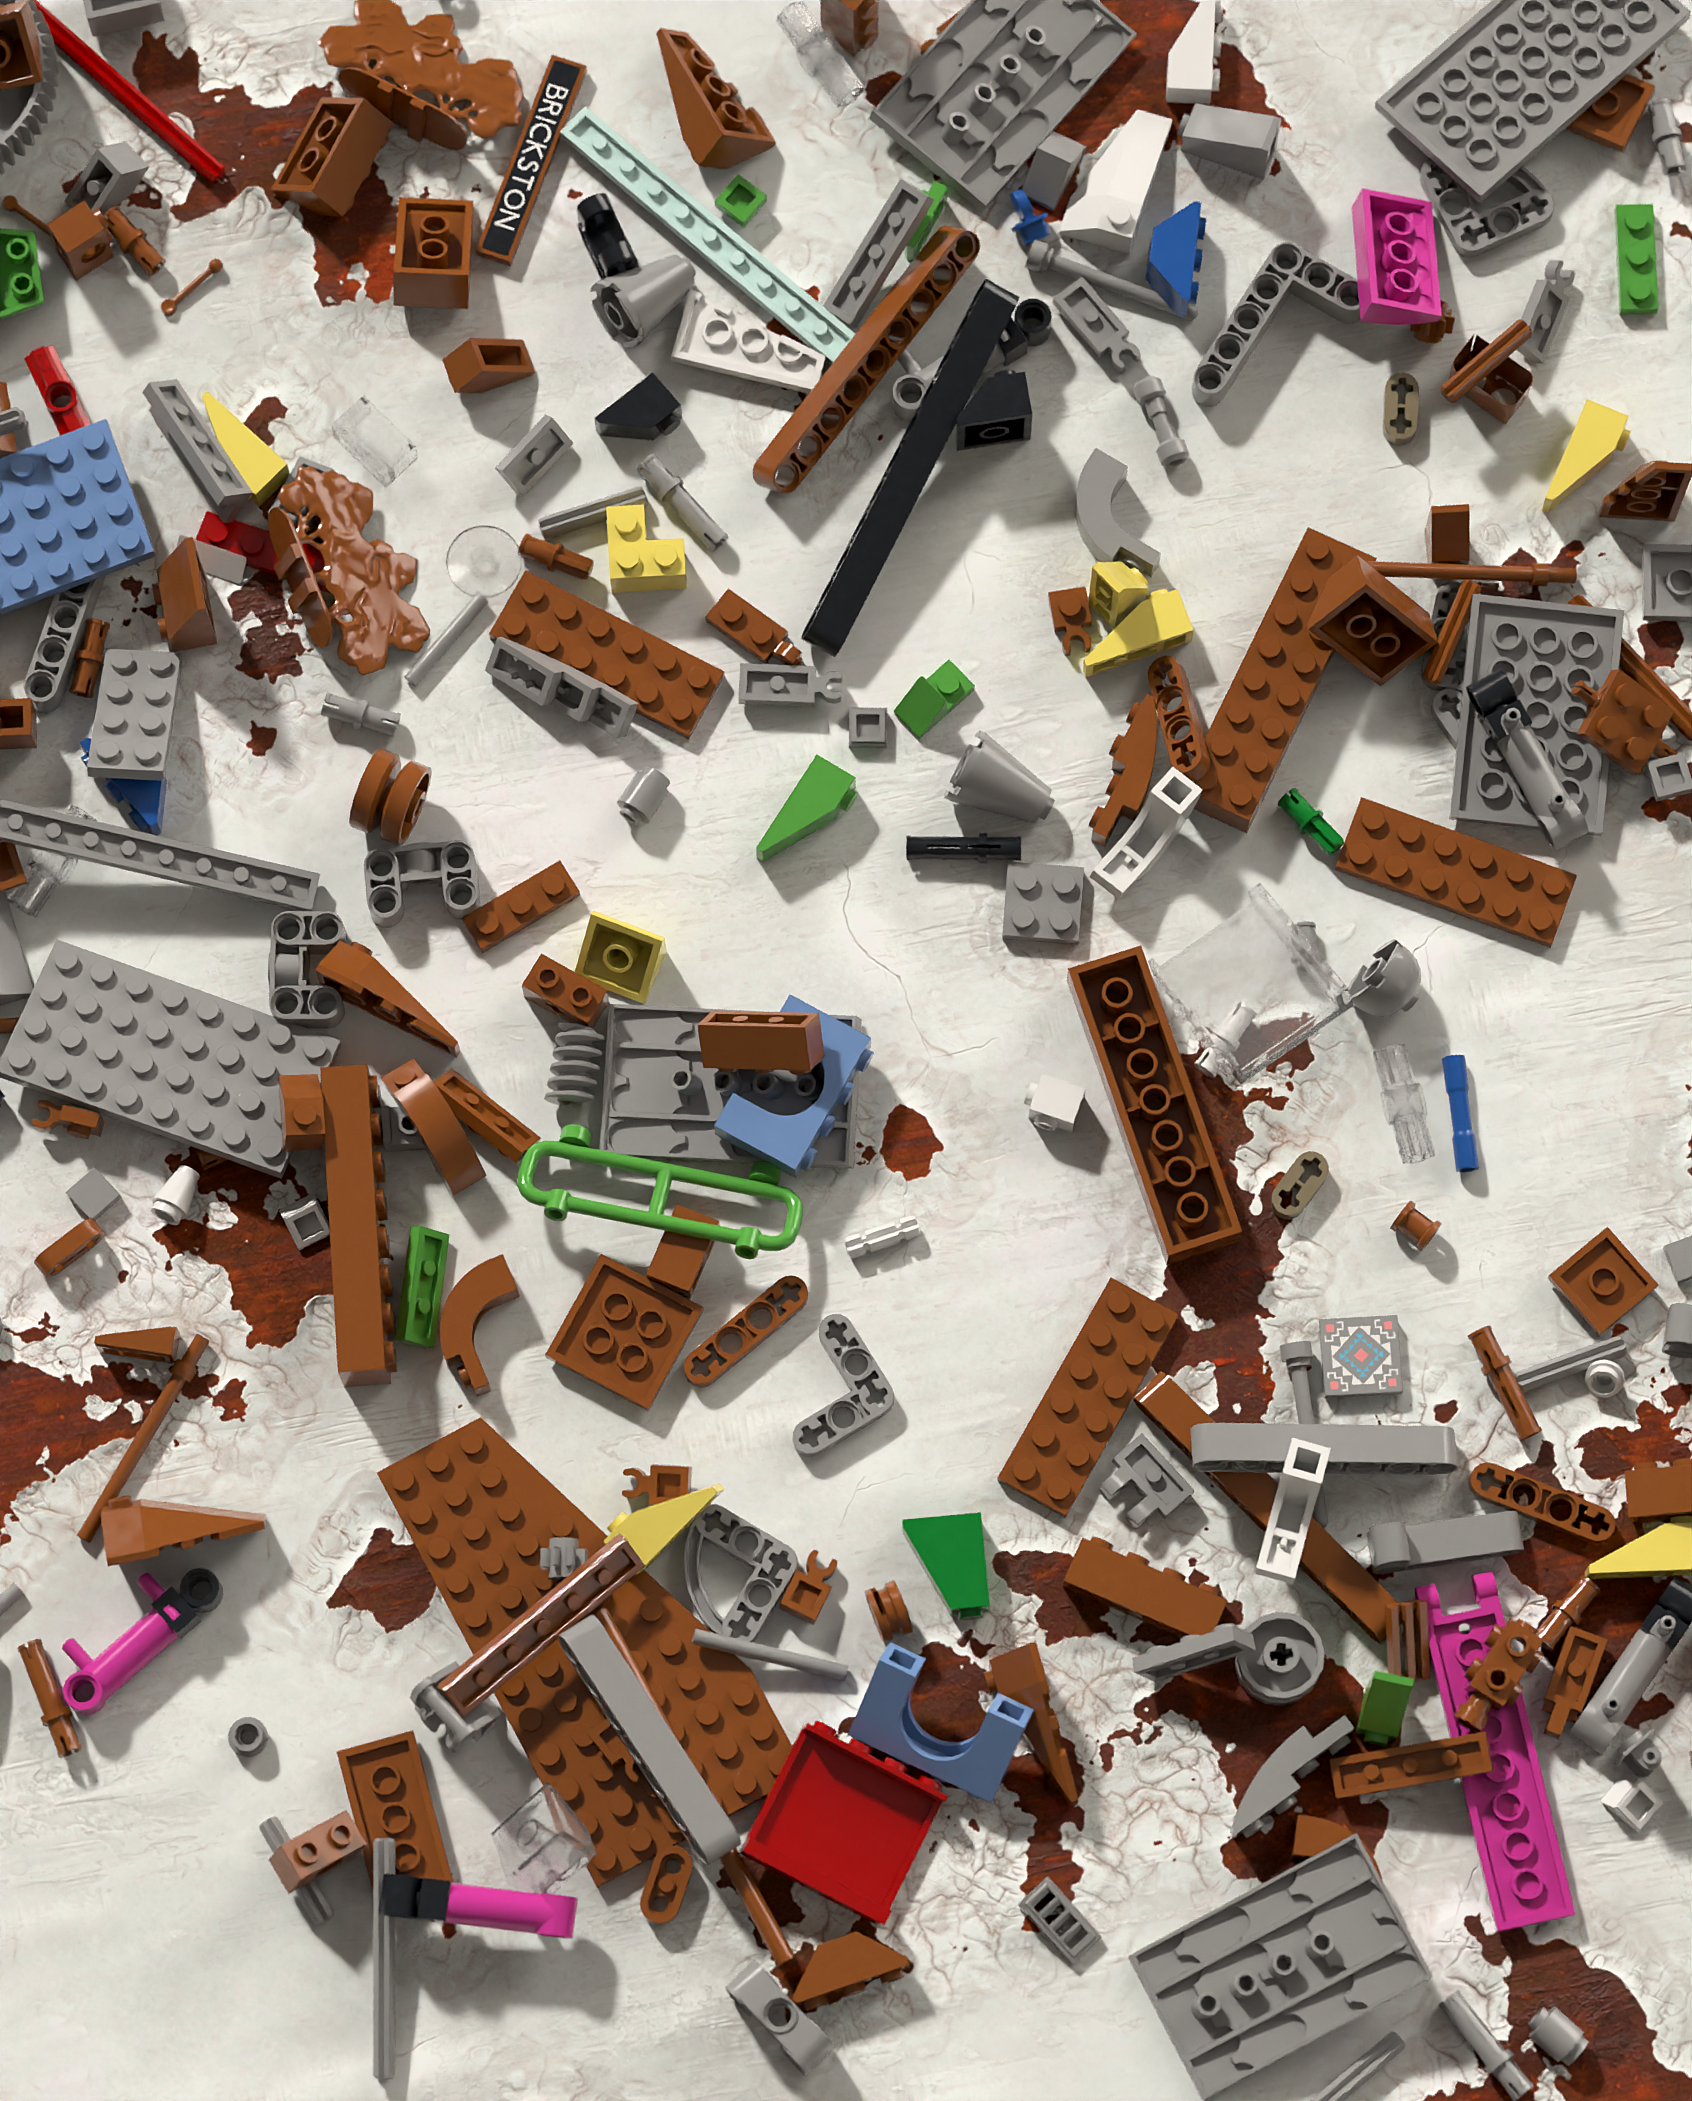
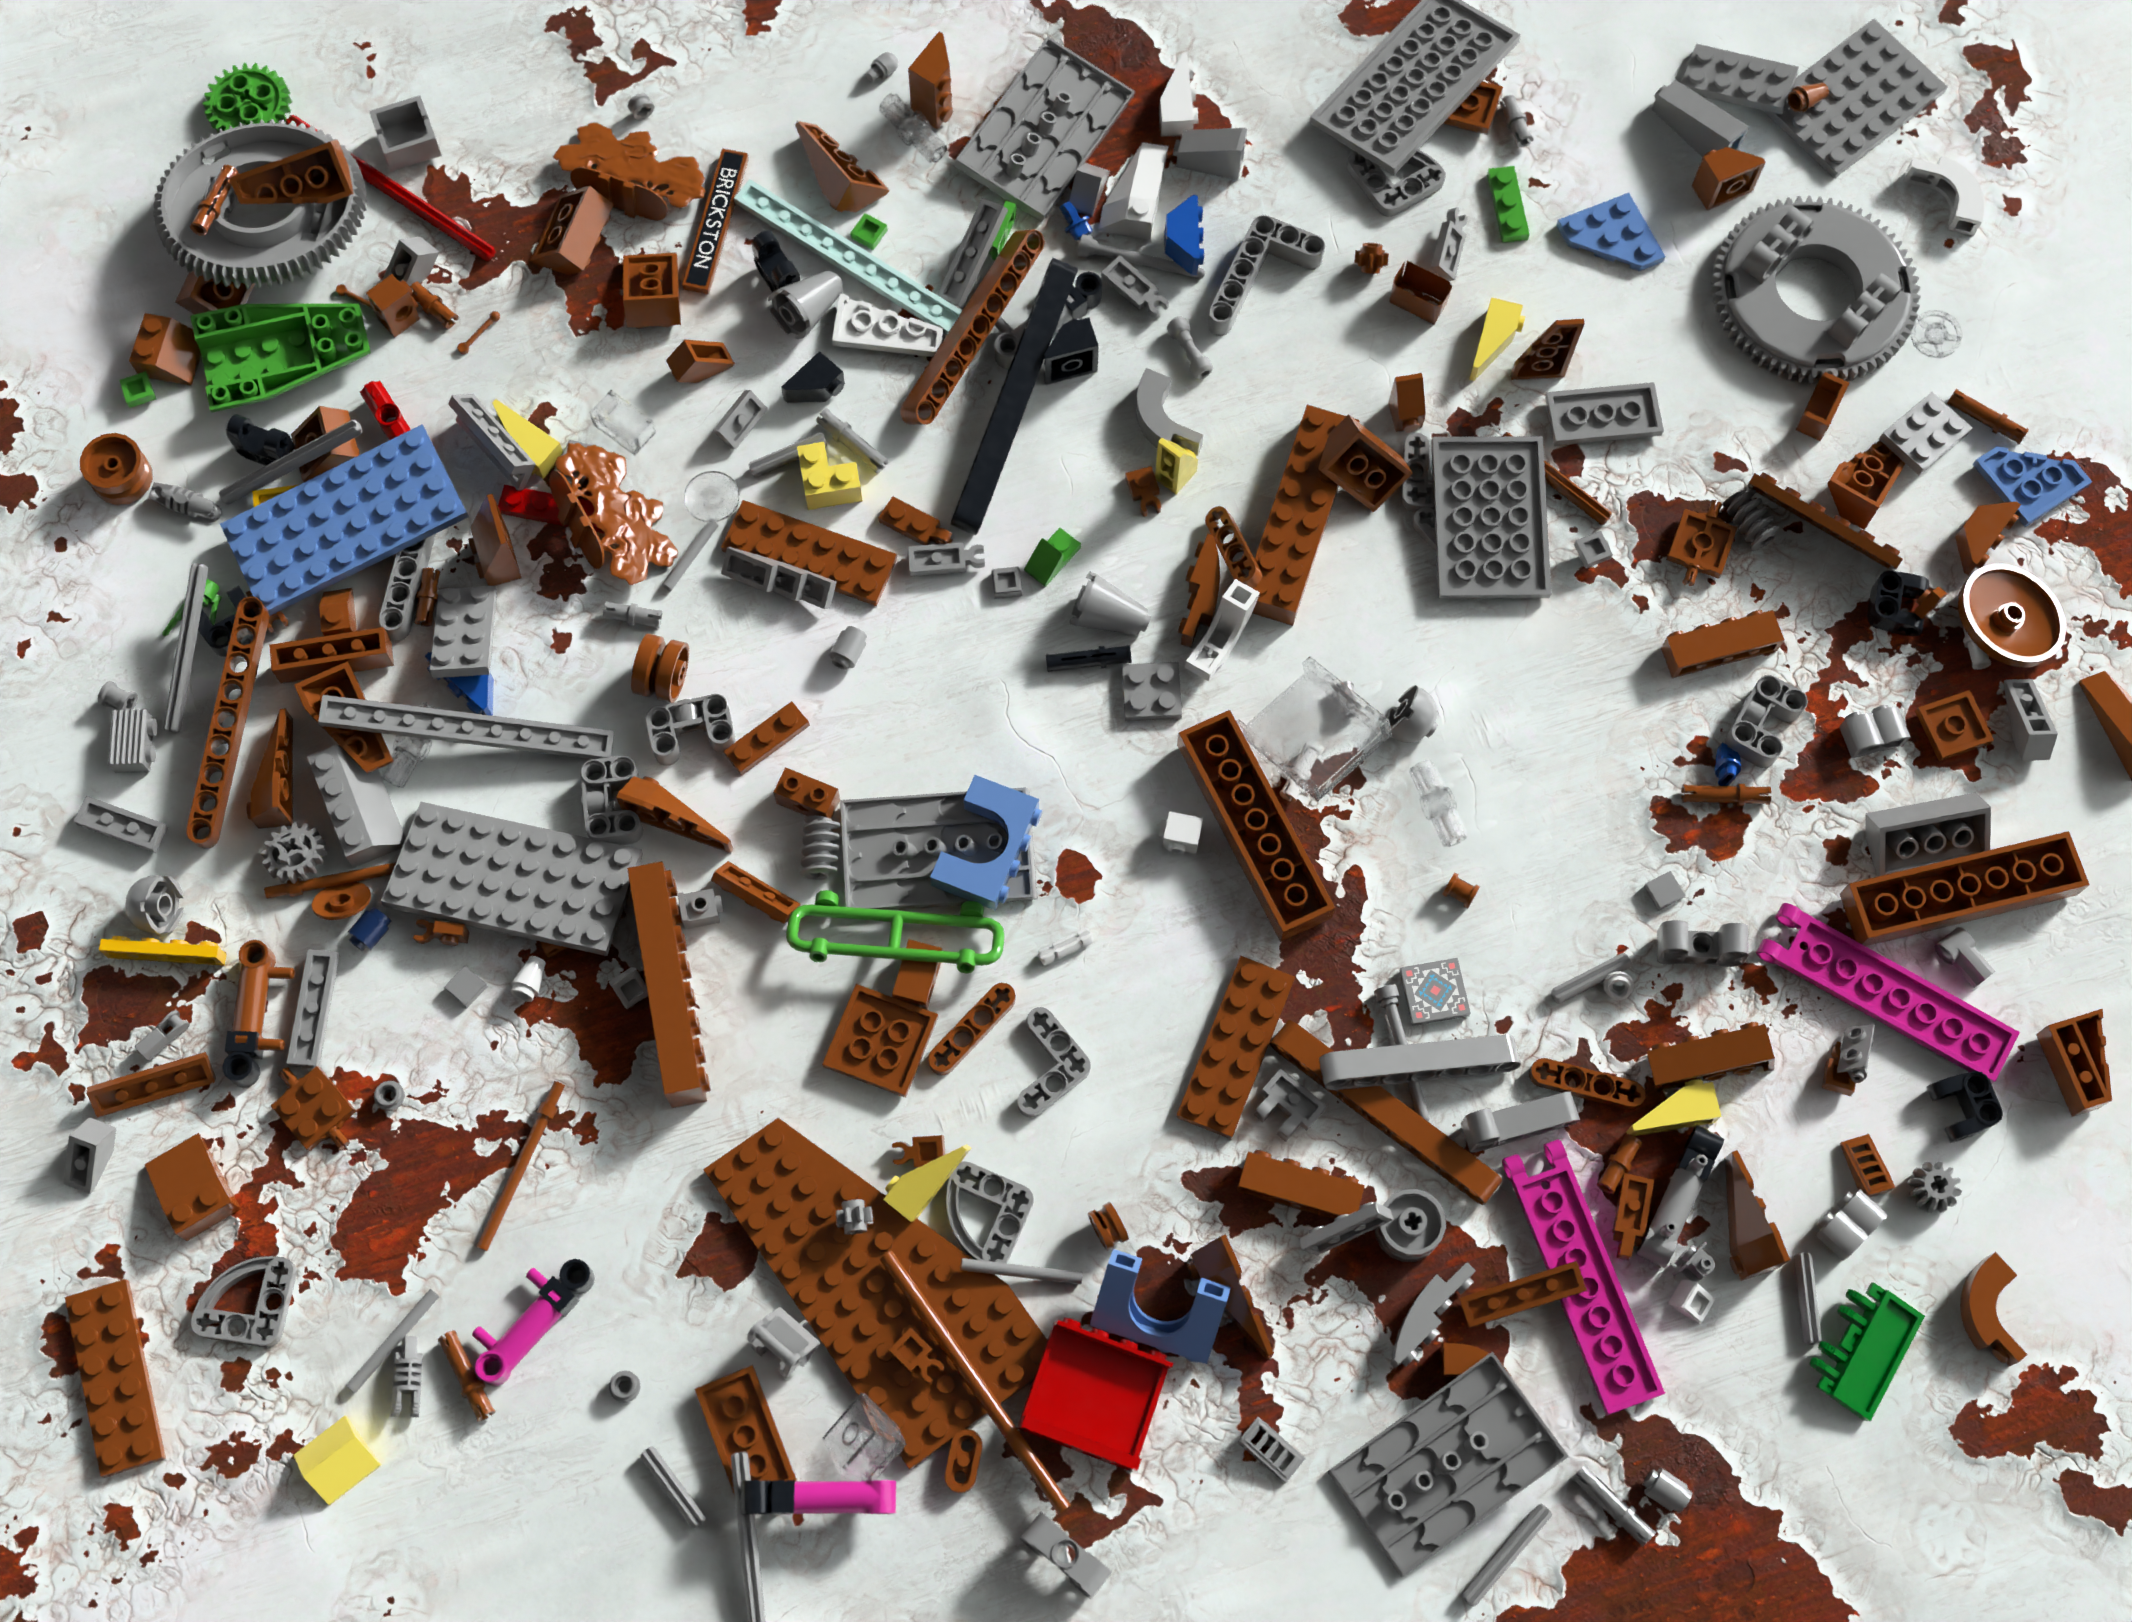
camera: 10 degrees left, 5 degrees down
dark orange beam [34,1218,105,1279] -> none
dark orange slope [94,1326,180,1364] -> none
dark orange wedge [101,1496,267,1566] -> none
white sticker [176,535,247,584] -> none
brick [269,1810,367,1894] -> none
dark orange slope [278,1074,325,1151] -> none
dark orange arch [381,1058,486,1196] -> none
bright green plate [395,1226,450,1349] -> none
dark orange tile [437,1533,645,1718] -> none
dark orange arch [440,1254,520,1397] -> none
dark orange axle [518,533,594,580] -> none
light grey beam [558,1615,741,1866] -> none
light yellow slope [575,911,667,1004] -> none
dark orange brick [697,1011,825,1075] -> none
bright green slope [756,754,858,862] -> none
dark orange plate [778,1550,837,1625] -> none
dark orange slope [793,1932,909,2010] -> none
green slope [902,1512,990,1620] -> none
light yellow slope [1083,589,1193,678] -> none
white arch [1255,1438,1331,1584] -> none
dark tan beam [1270,1151,1329,1219] -> none
green axle [1278,788,1344,855] -> none
dark orange plate [1334,797,1577,948] -> none
dark pink slope [1352,188,1442,325] -> none
bright green slope [1356,1670,1414,1746] -> none
dark orange bar [1365,561,1577,586] -> none
dark tan beam [1383,372,1419,446] -> none
dark orange tile [1385,1599,1430,1681] -> none
dark orange axle [1422,580,1481,686] -> none
dark orange axle [1440,319,1533,403] -> none
blue piece [1442,1055,1479,1173] -> none
dark orange brick [1453,1619,1544,1733] -> none
light grey piece [1466,669,1589,850] -> none
dark orange pin [1468,1325,1542,1441] -> none
dark orange plate [1548,1226,1659,1337] -> none
dark orange plate [1572,669,1677,775] -> none

